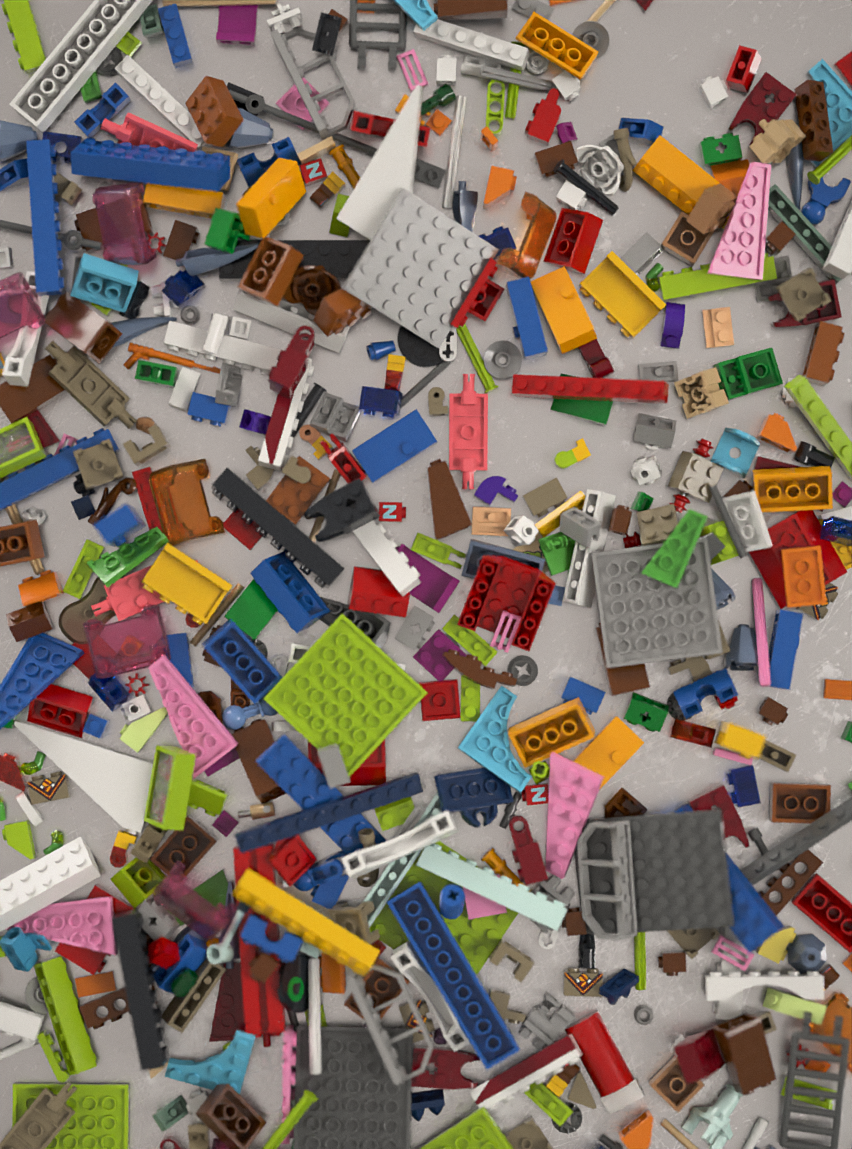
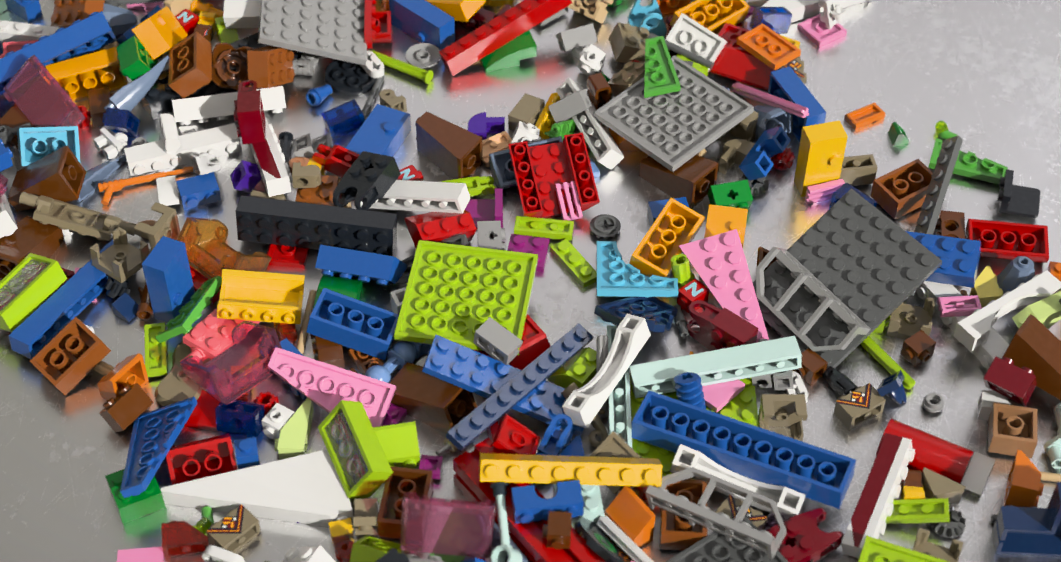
camera: 35 degrees left, 40 degrees down
black hinge [119,281,150,320] -> none
green brick [135,360,178,388] -> none
leg [384,354,406,392] -> none
red tile [419,679,461,721] -> none
reddish brown slope [442,649,517,689] -> none
coral plate [449,374,488,489] -> none
light grey hips [519,992,576,1051] -> none
leg [554,438,591,469] -> none
clear red slope [671,719,716,748] -> none

